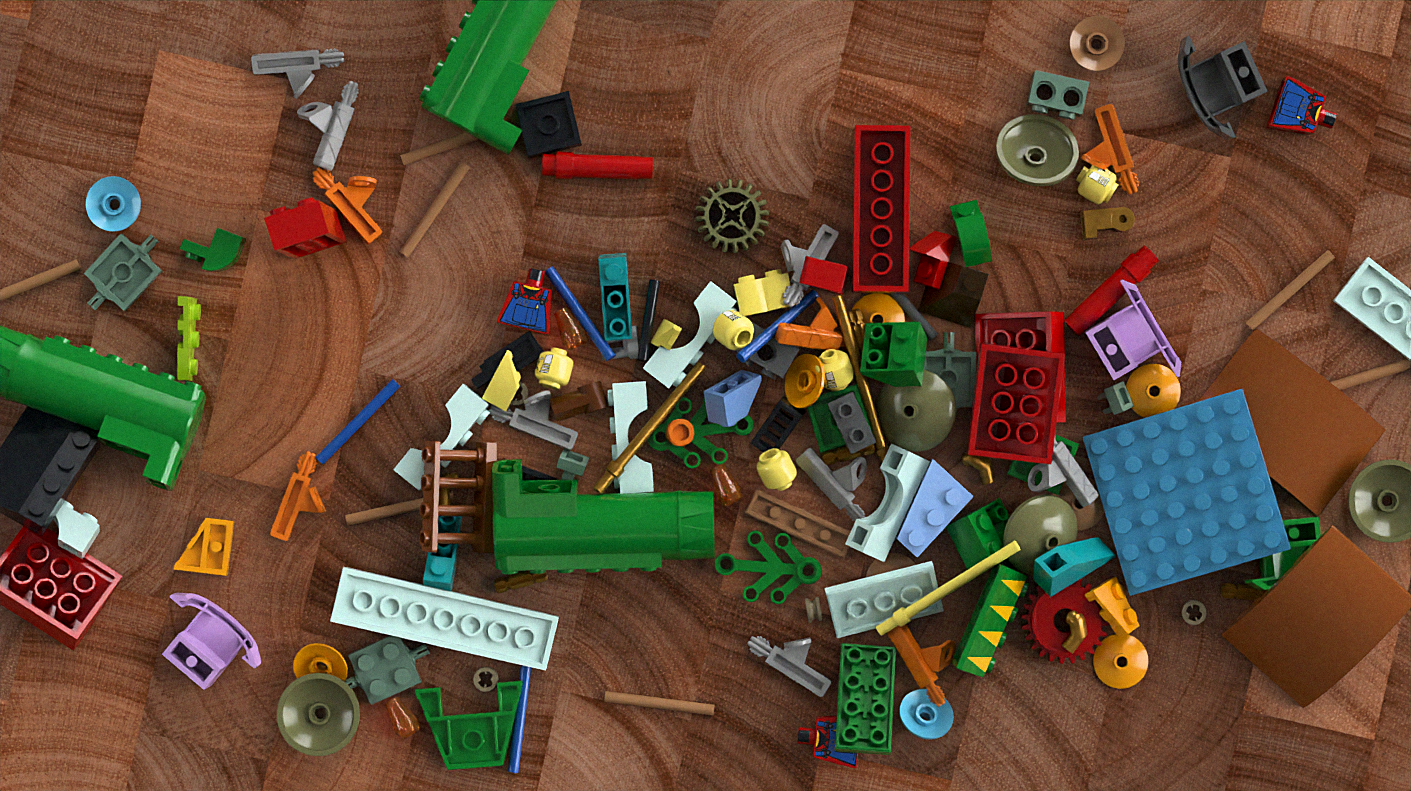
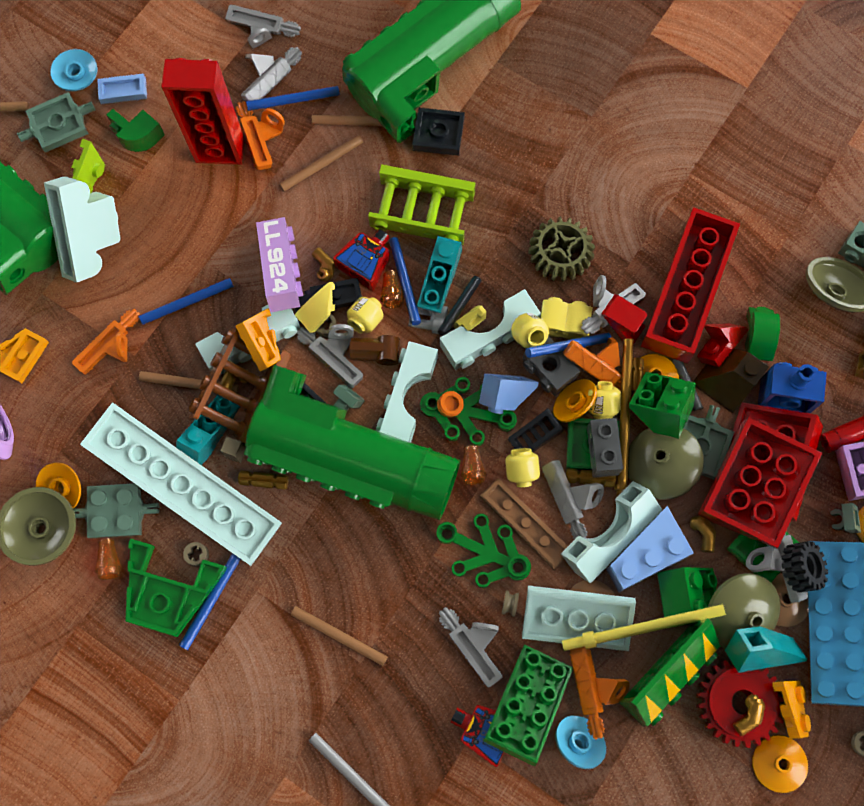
camera: 20 degrees right, 15 degrees down
red piece [542,151,653,180] -> none
pearl gold bar [593,362,706,494] -> none
none -> light aqua brick [44,177,120,282]
none -> light blue tile [97,74,147,104]
none -> dark tan piece [220,436,246,464]
none -> light orange wing [235,308,281,371]
none -> blue bar [246,86,340,111]
none -> lavender brick [256,217,303,312]
none -> pearl gold arm [312,247,335,282]
none -> lime fence [368,164,476,245]
none -> blue brick [758,362,827,413]
none -> black tyre [781,541,828,593]

